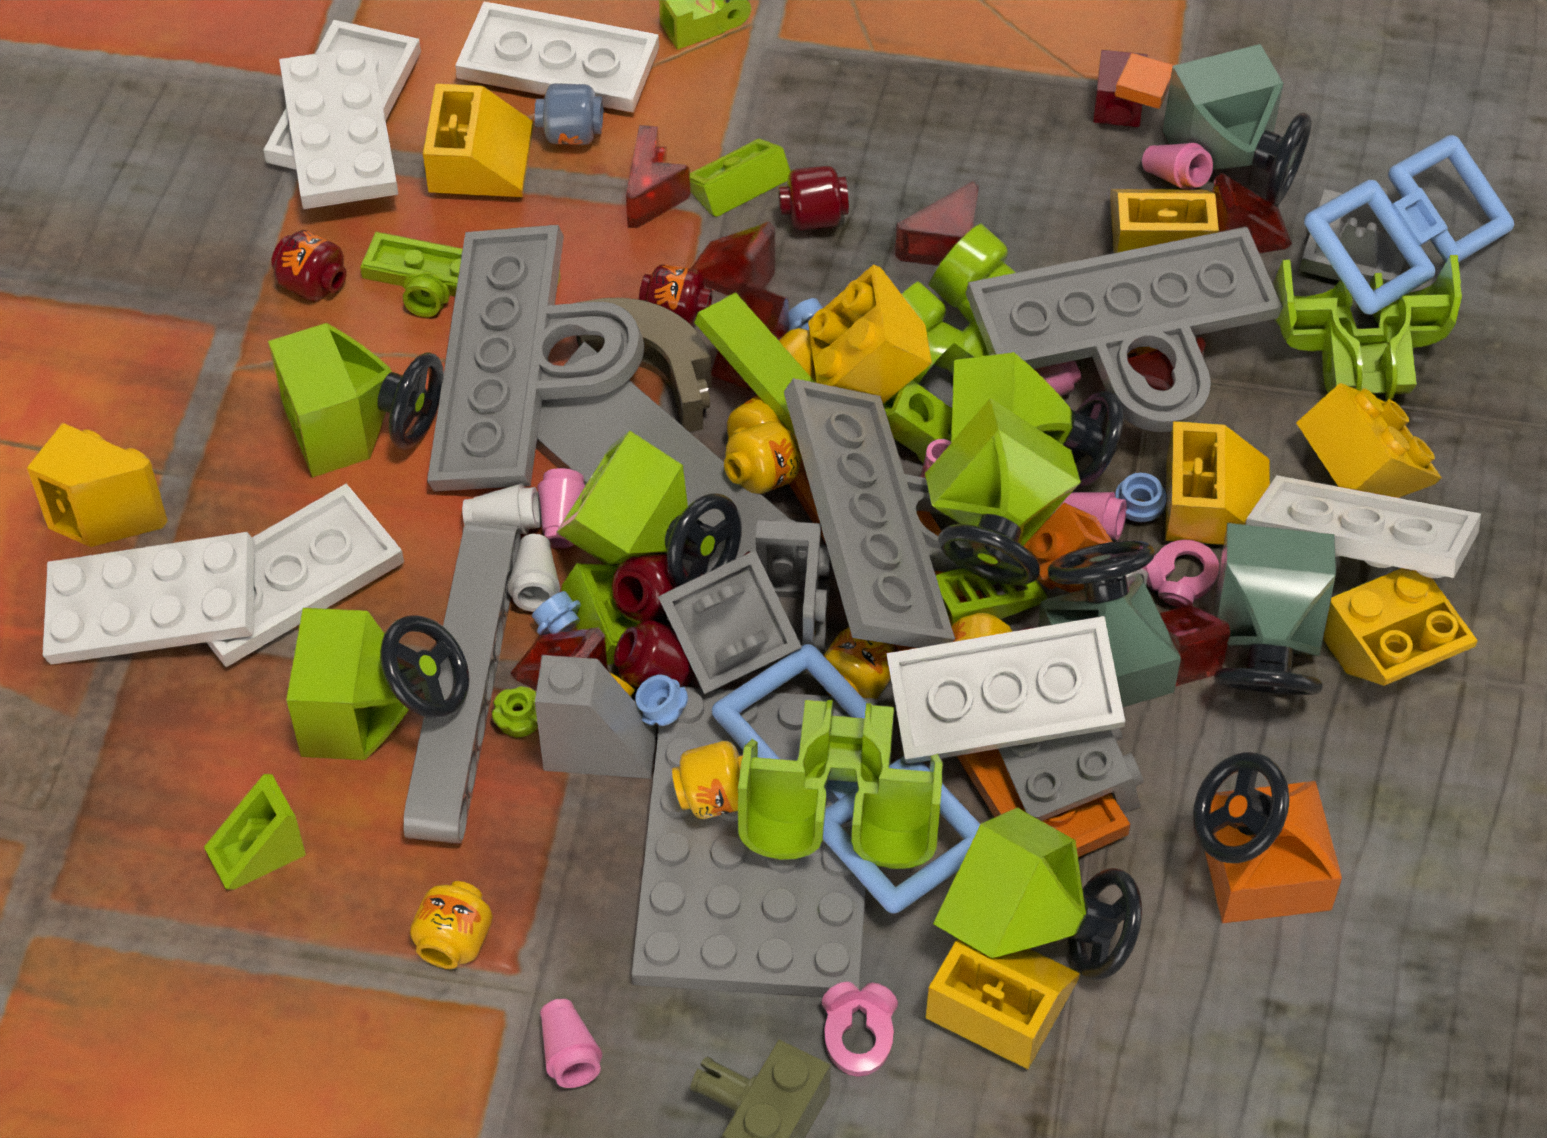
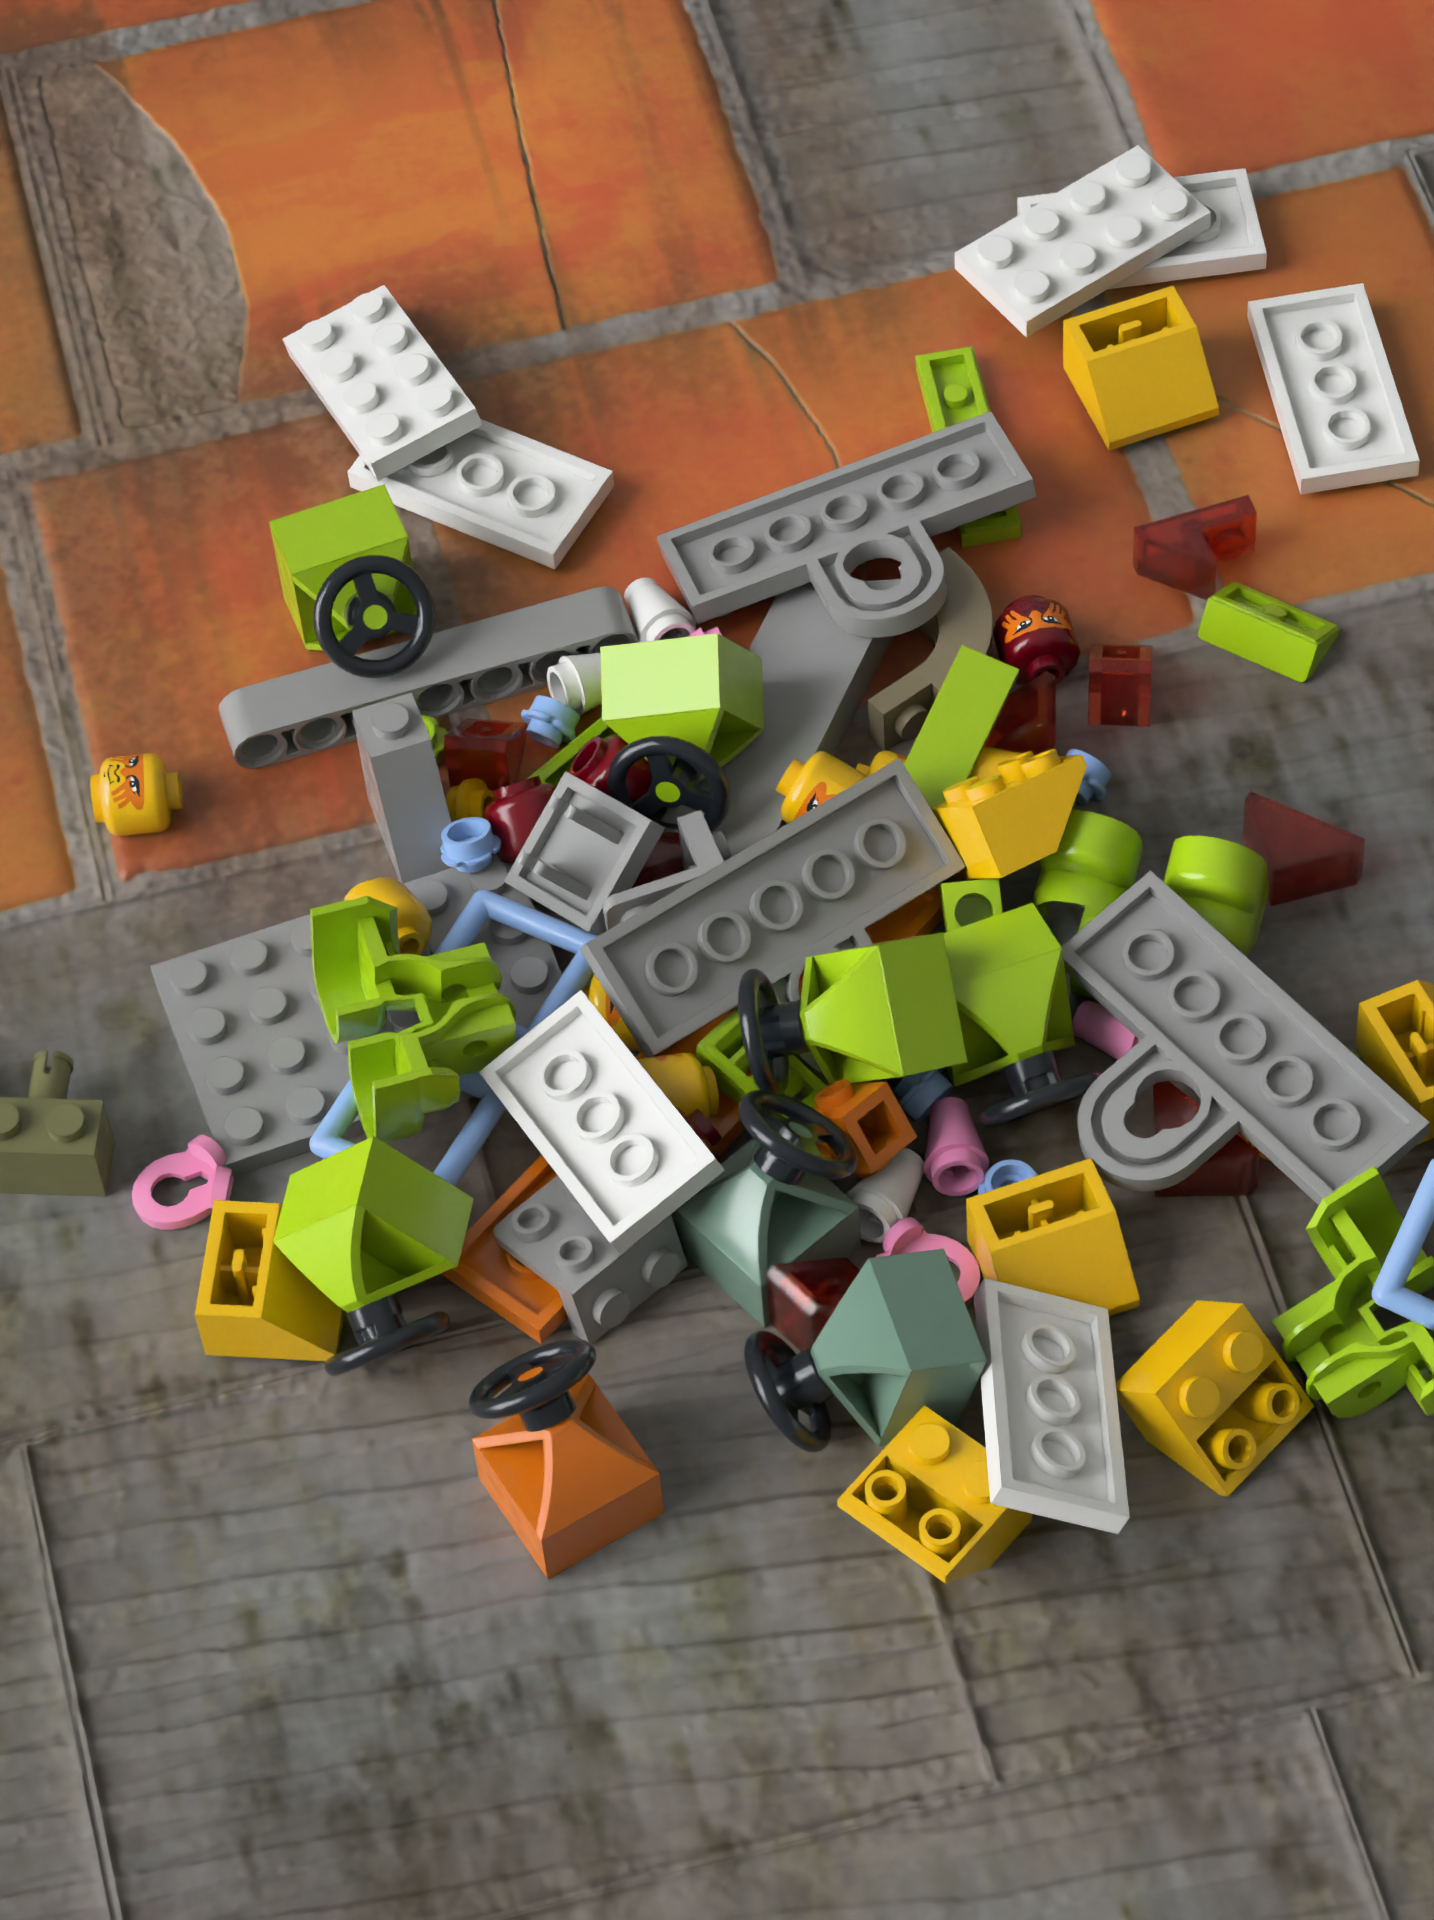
camera: 70 degrees right, 0 degrees up
yellow slope [27,423,168,547] -> none
lime slope [204,774,306,890] -> none
lime piece [268,323,444,478] -> none
dark red head [271,230,347,302] -> none
lime plate [403,271,450,317] -> none
sand blue head [535,83,603,145] -> none
bright pink cone [540,999,602,1088] -> none
dark red head [778,166,849,231] -> none

